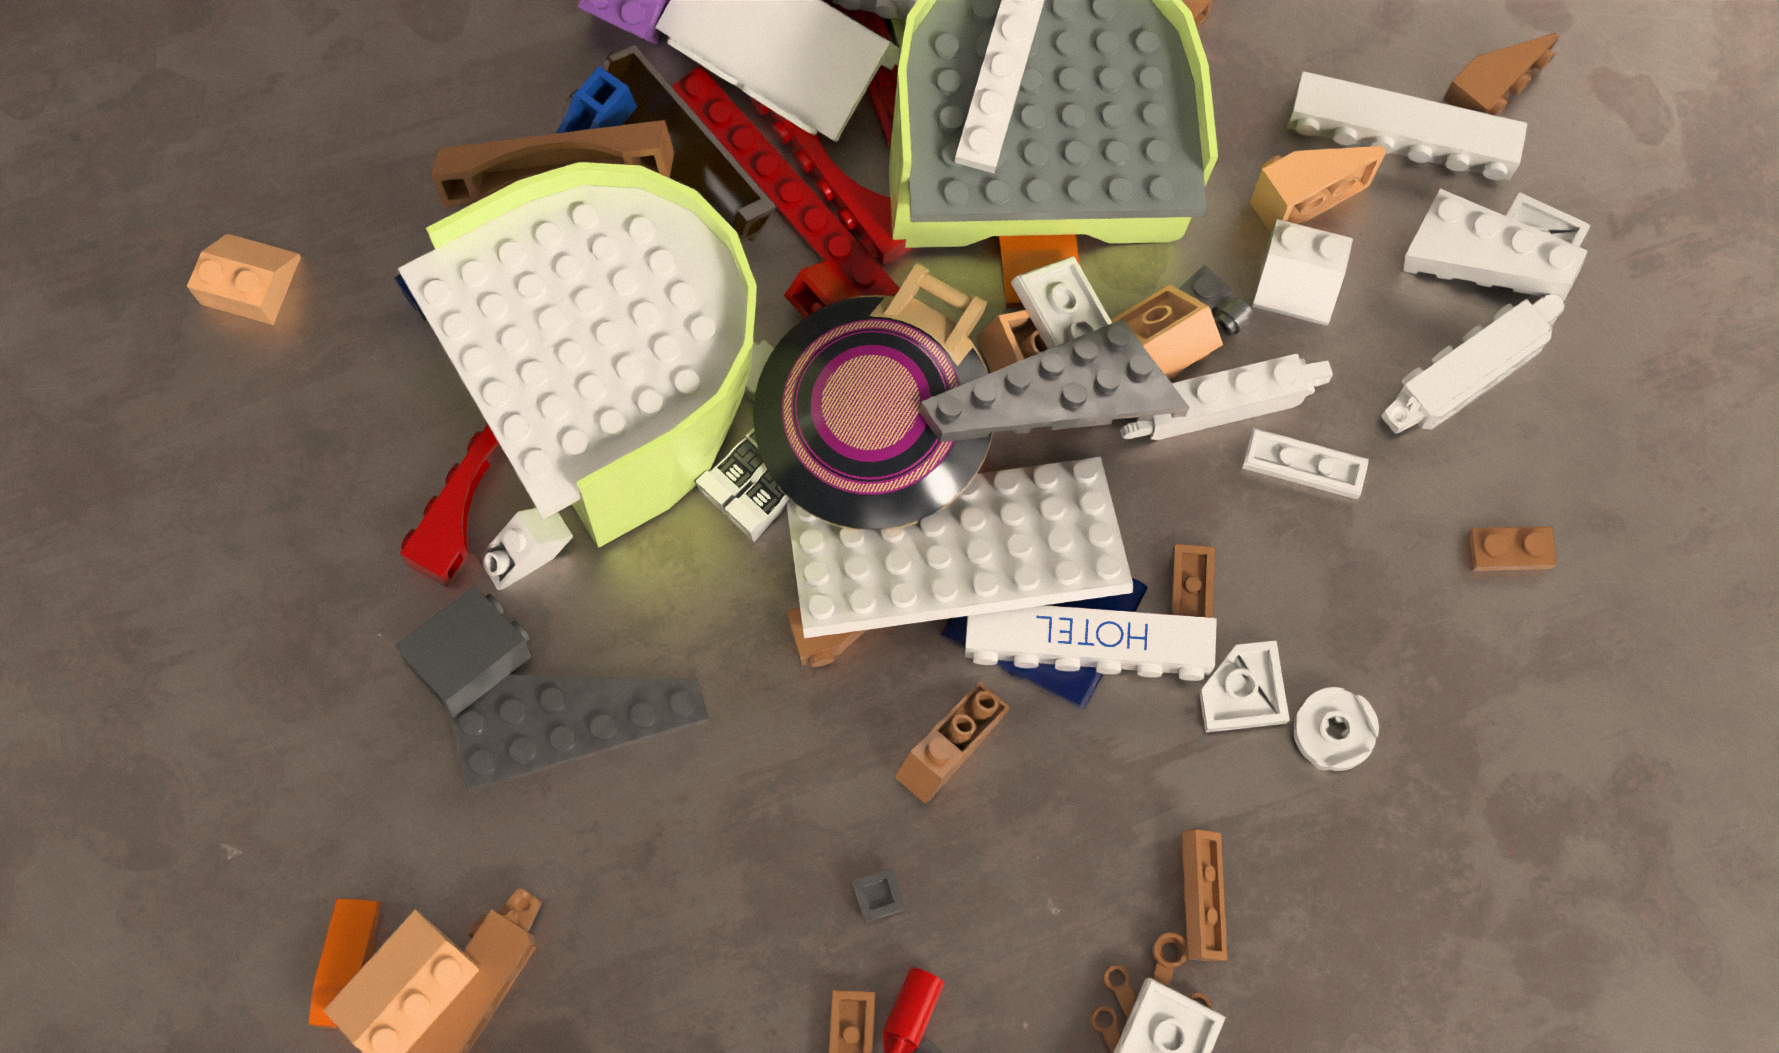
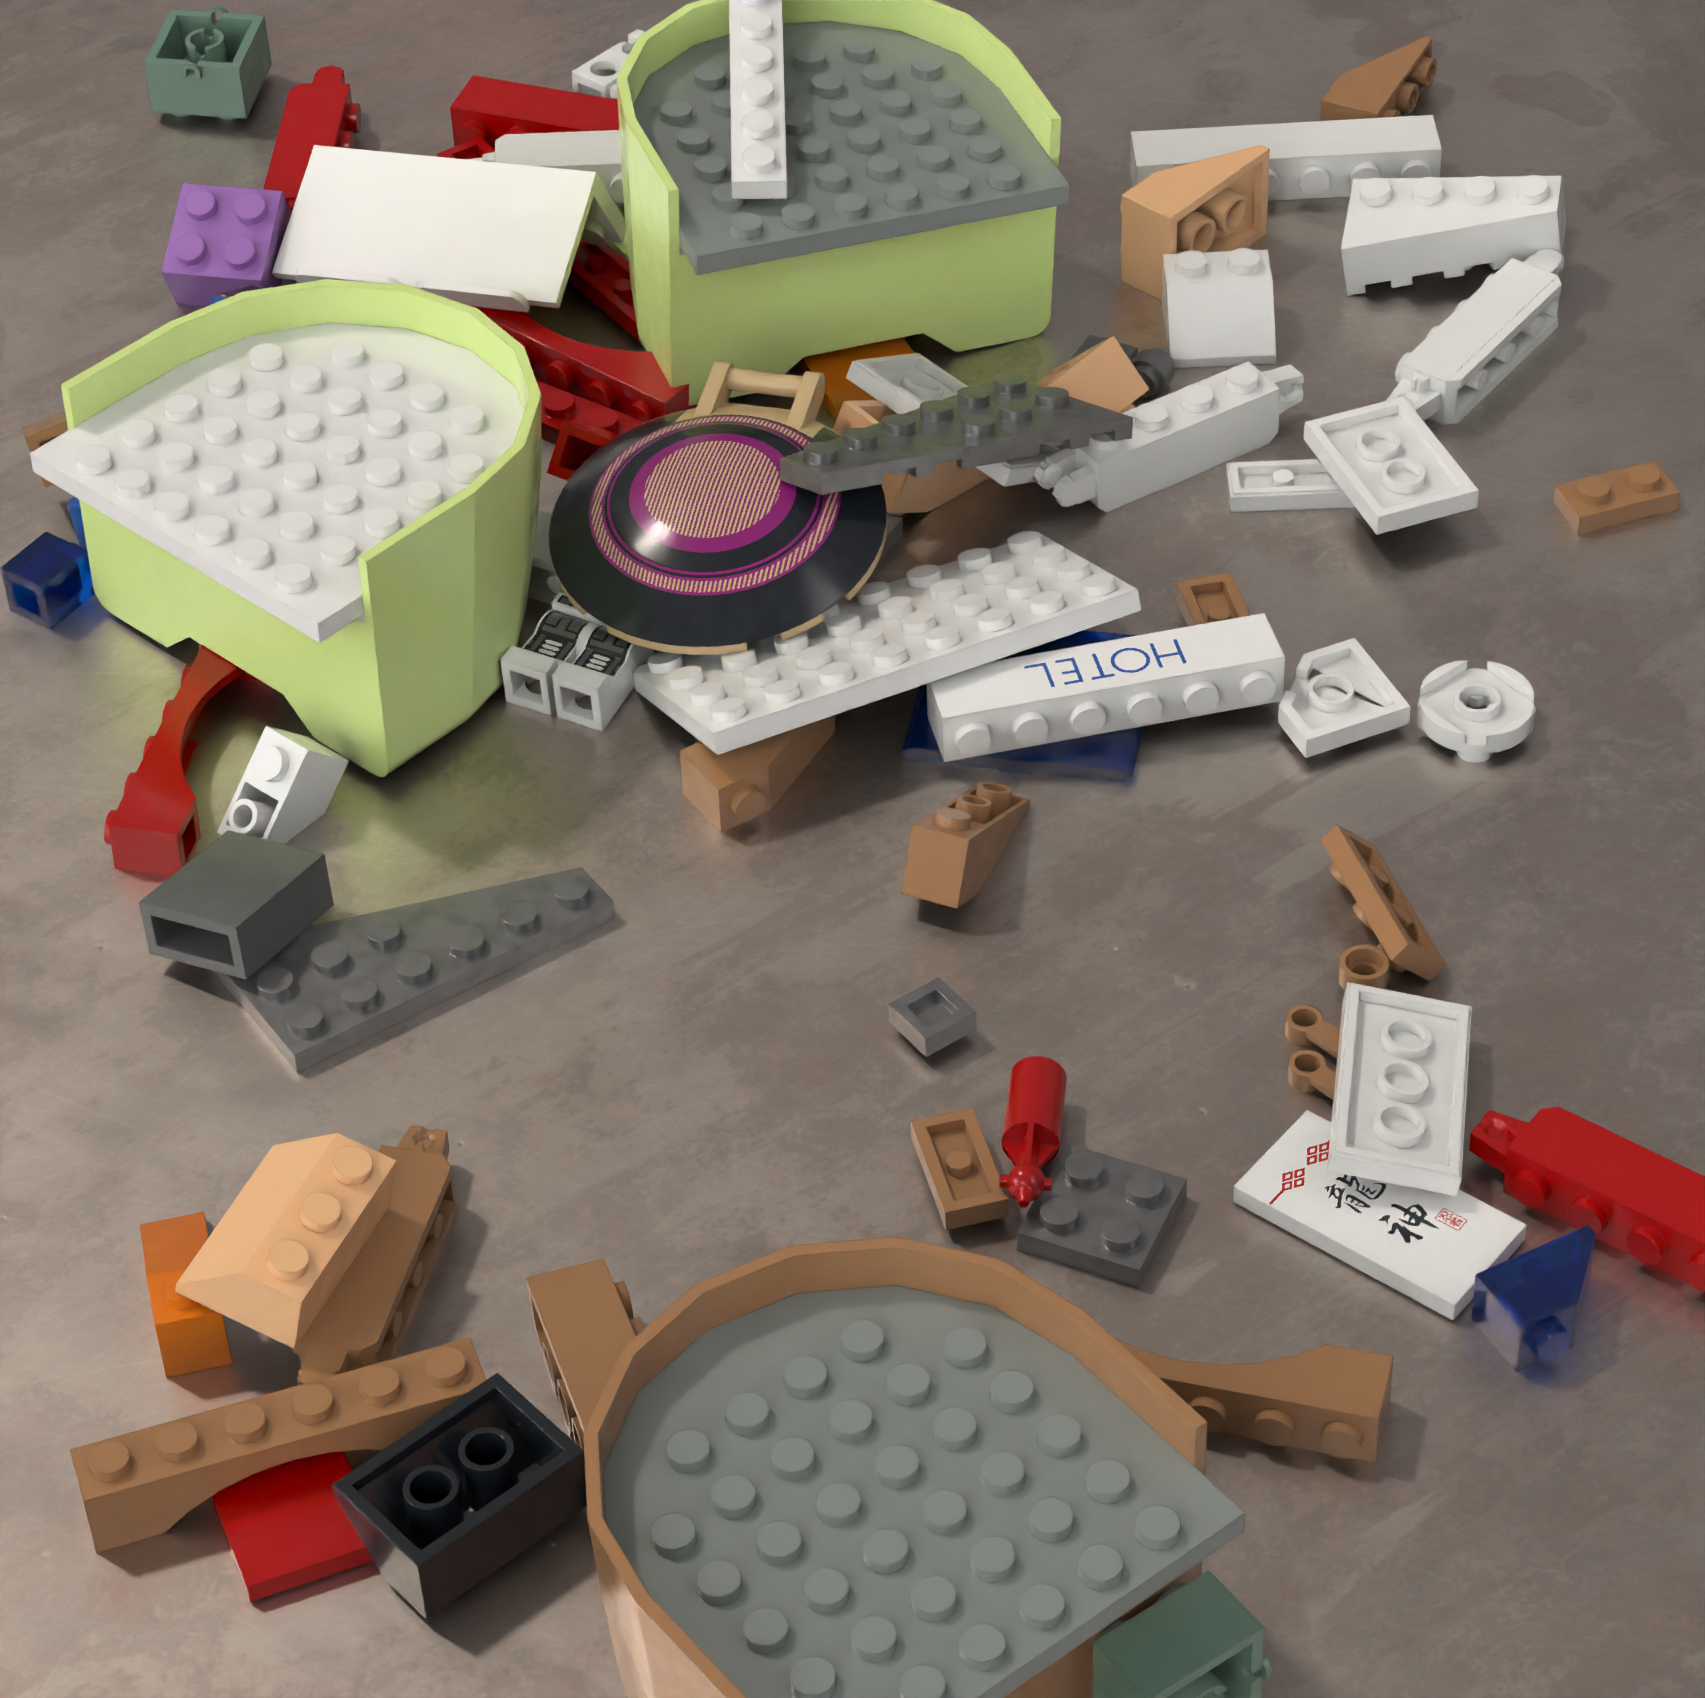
camera: 15 degrees left, 30 degrees down
none -> white plate [1304,396,1479,535]

